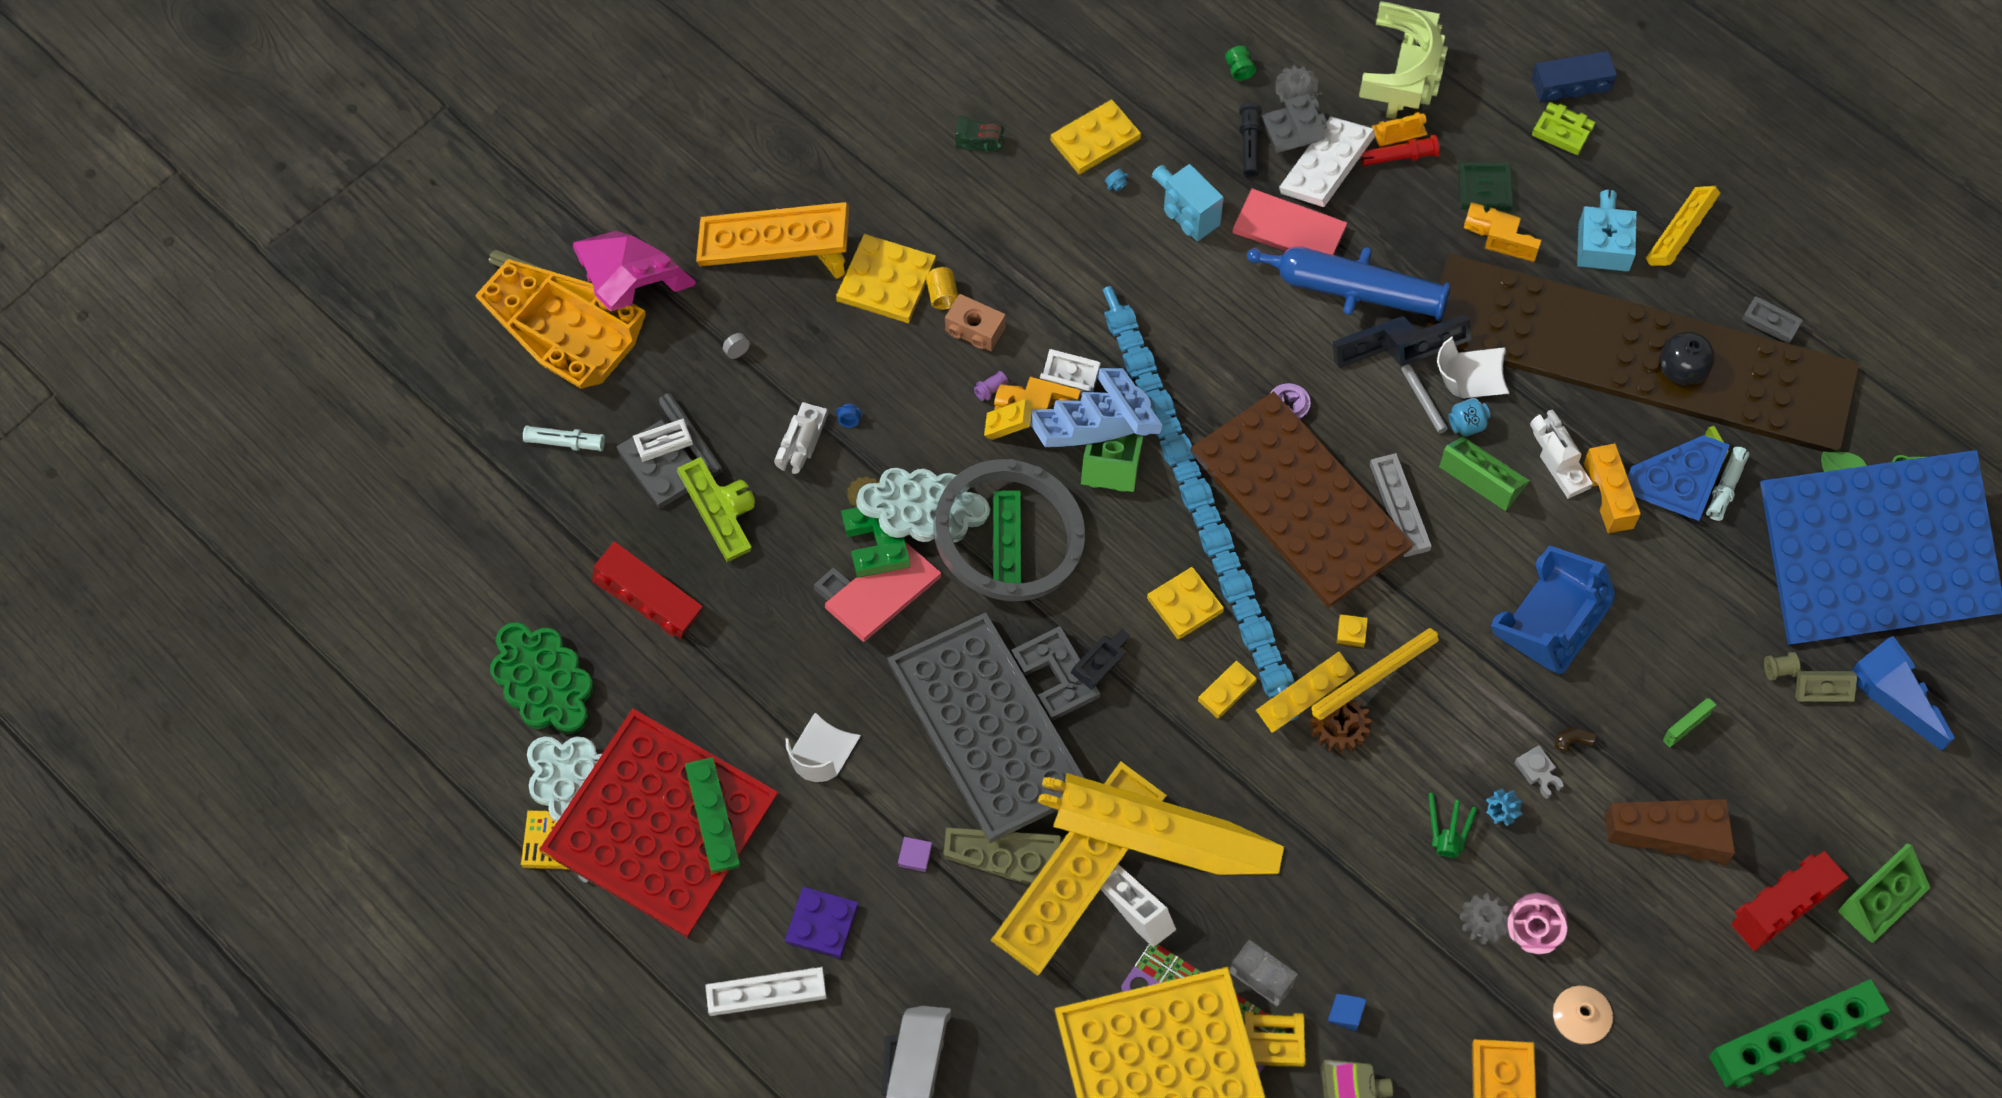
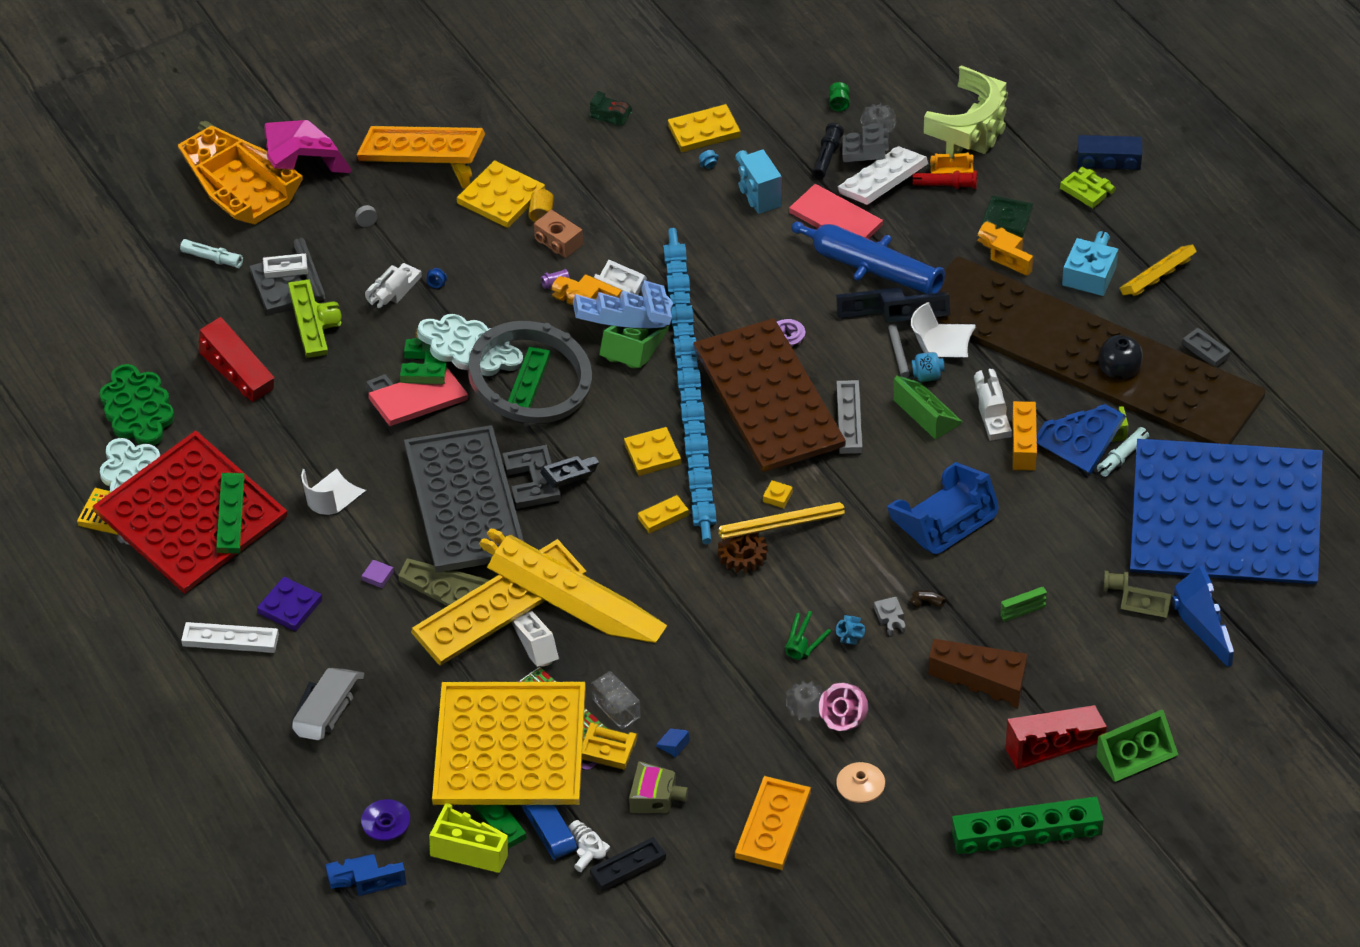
camera: 15 degrees right, 15 degrees down
yellow plate [984,399,1033,440] -> none
yellow plate [1256,652,1355,733] -> none

